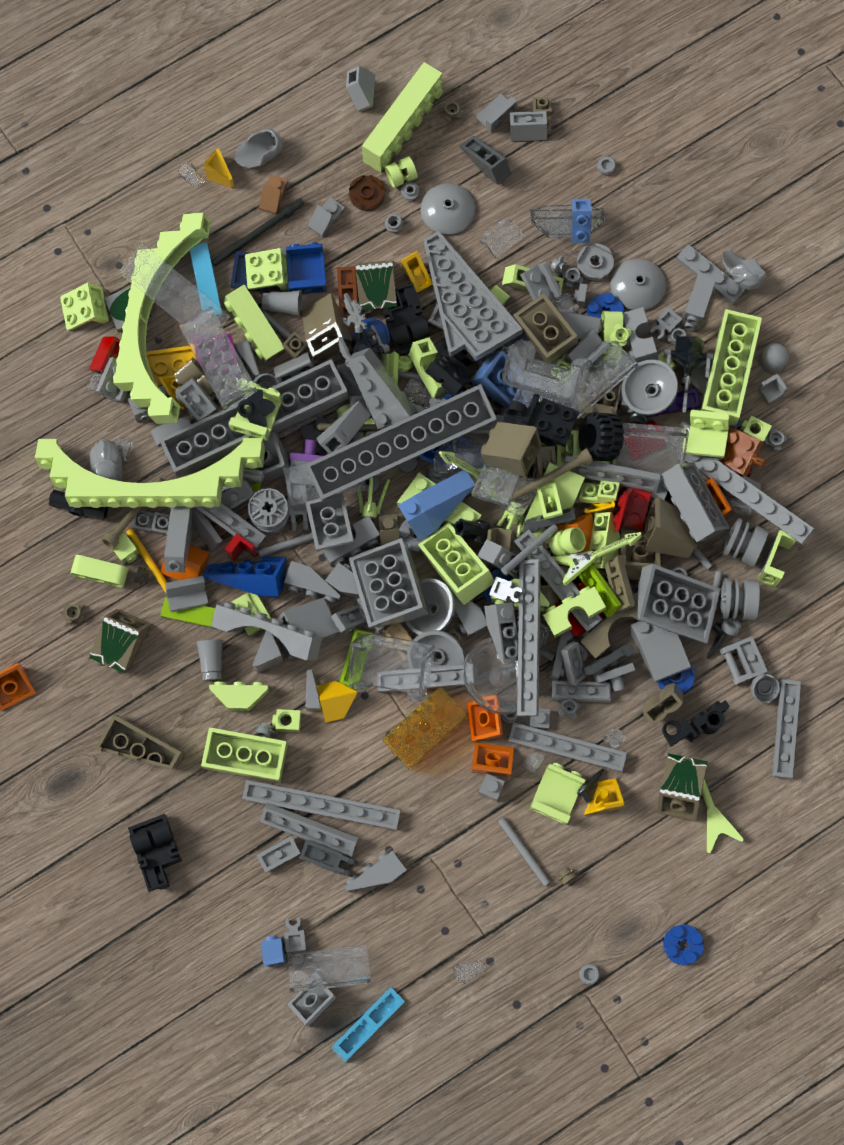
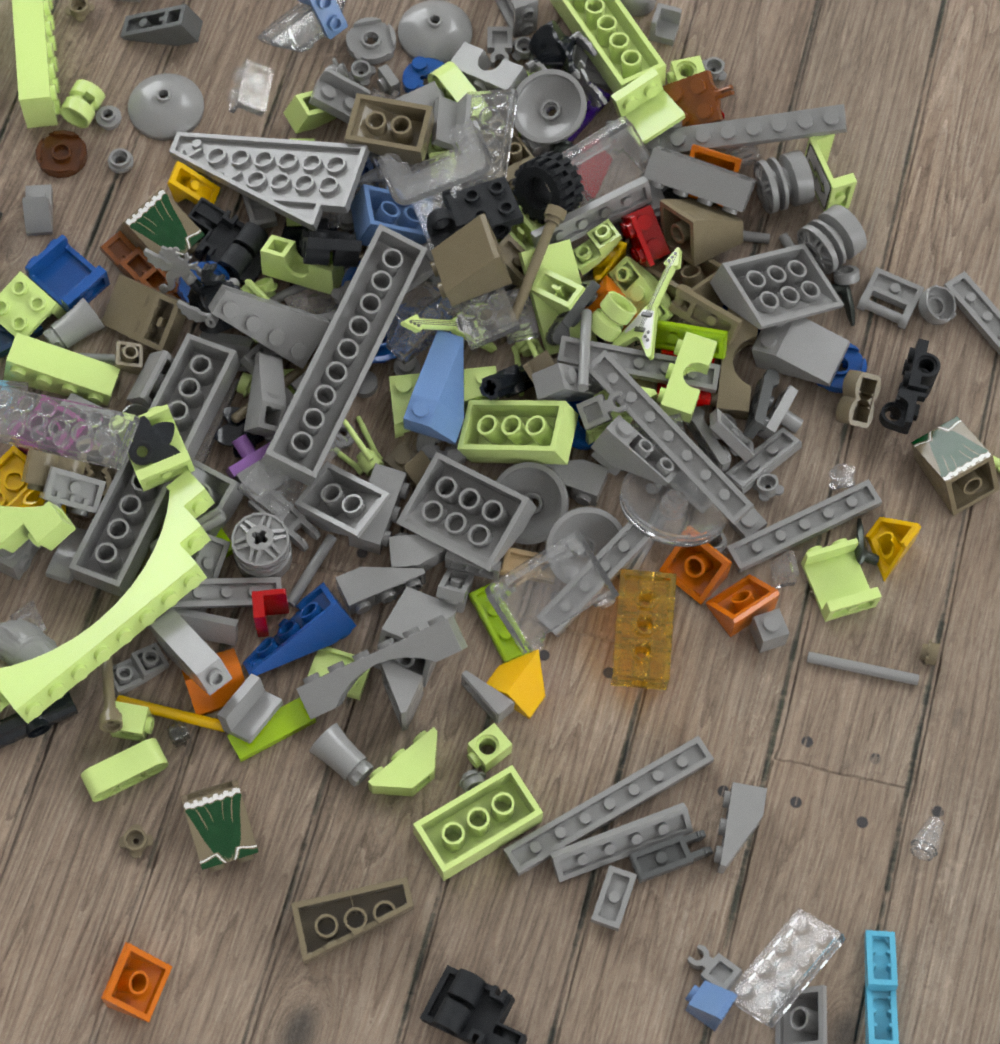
camera: 45 degrees left, 10 degrees down
yellowish green plate [609,324,631,346] -> none

